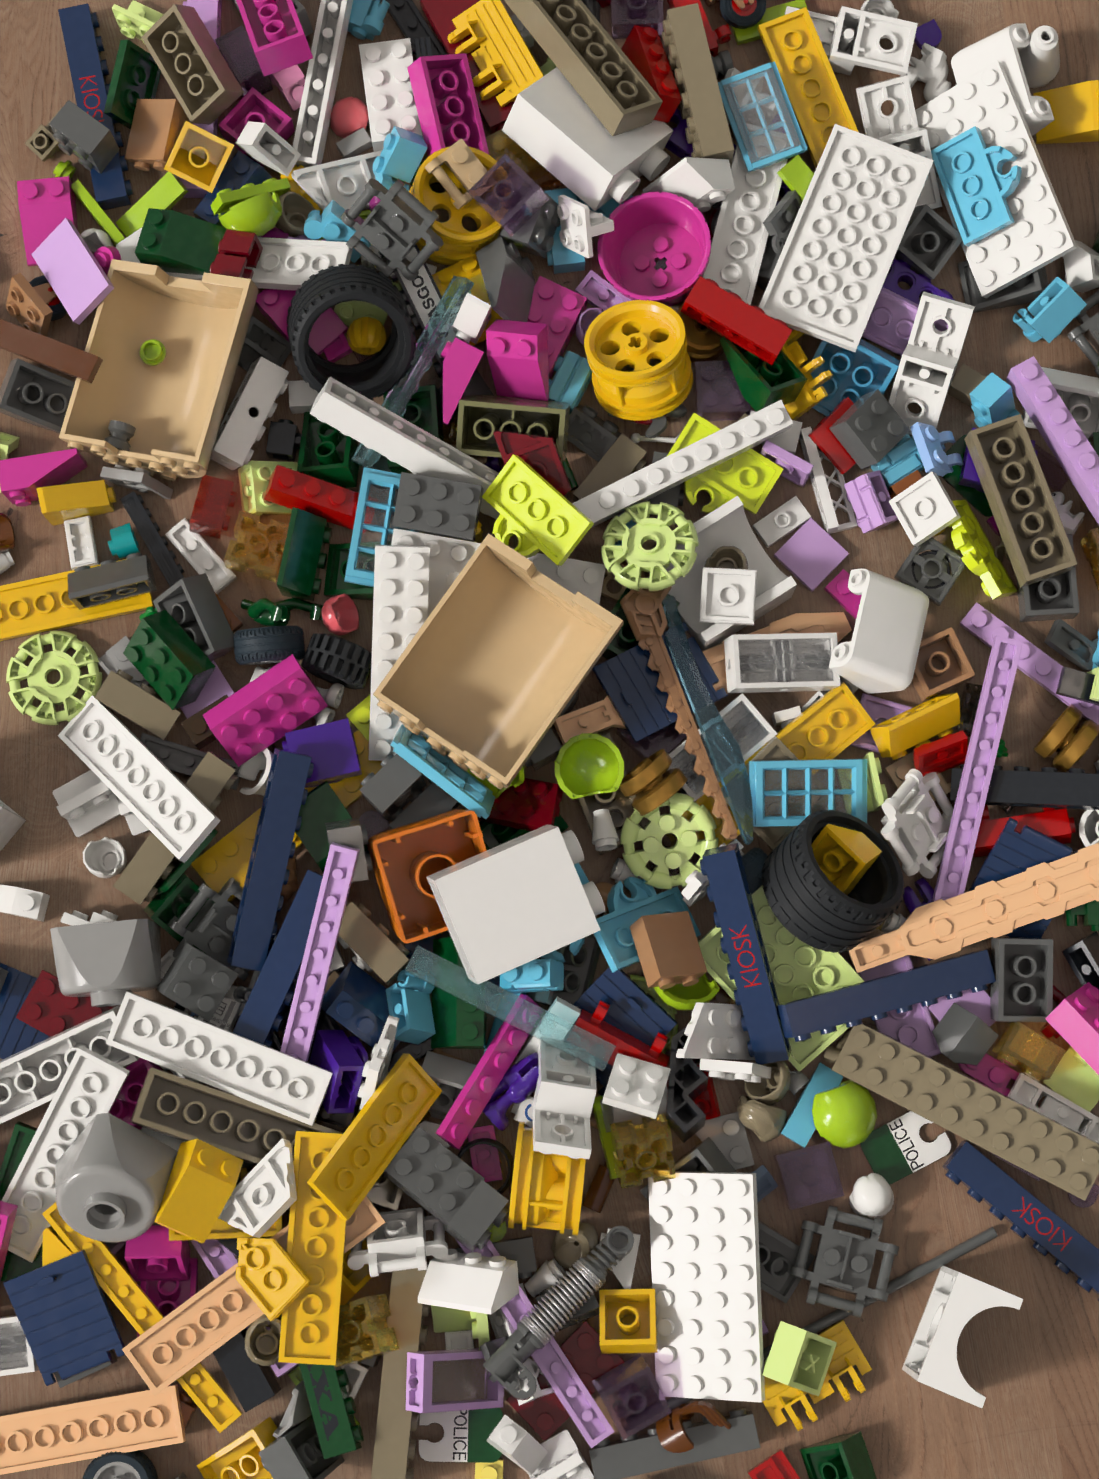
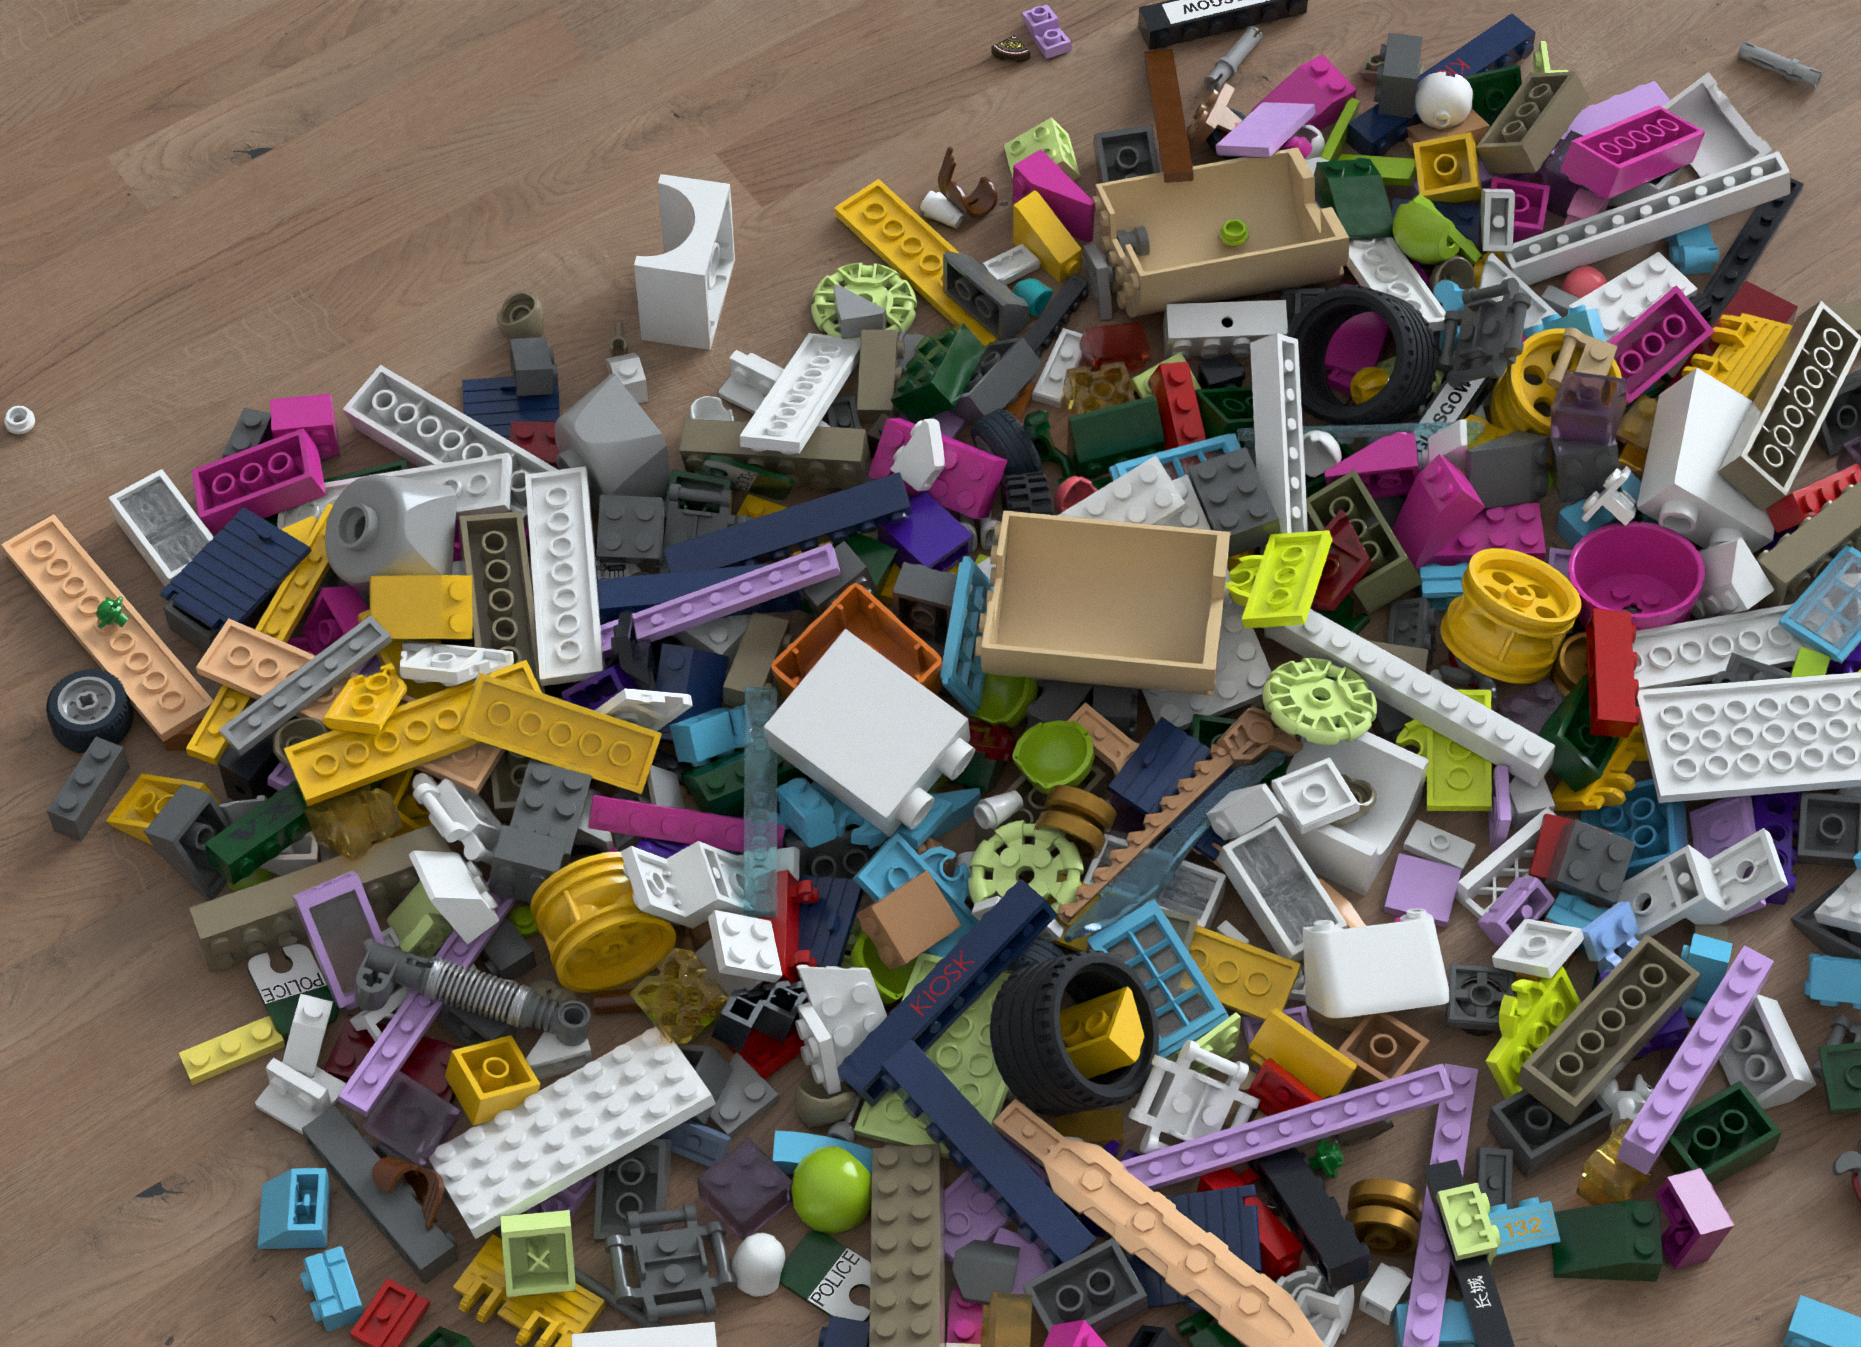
camera: 60 degrees right, 25 degrees down
lime plate [53,160,76,179] -> none
dark red piece [210,229,263,280] -> none
dark tan hair [737,1095,787,1142] -> none
none -> green plant [95,596,129,629]
none -> light grey plate [219,615,392,756]
none -> black plate [611,612,657,691]
none -> light grey slope [833,284,886,339]
none -> white slope [890,419,946,491]
none -> white slope [1206,783,1284,840]
none -> white hair [1303,430,1342,478]
none -> white cylinder [1415,72,1473,129]

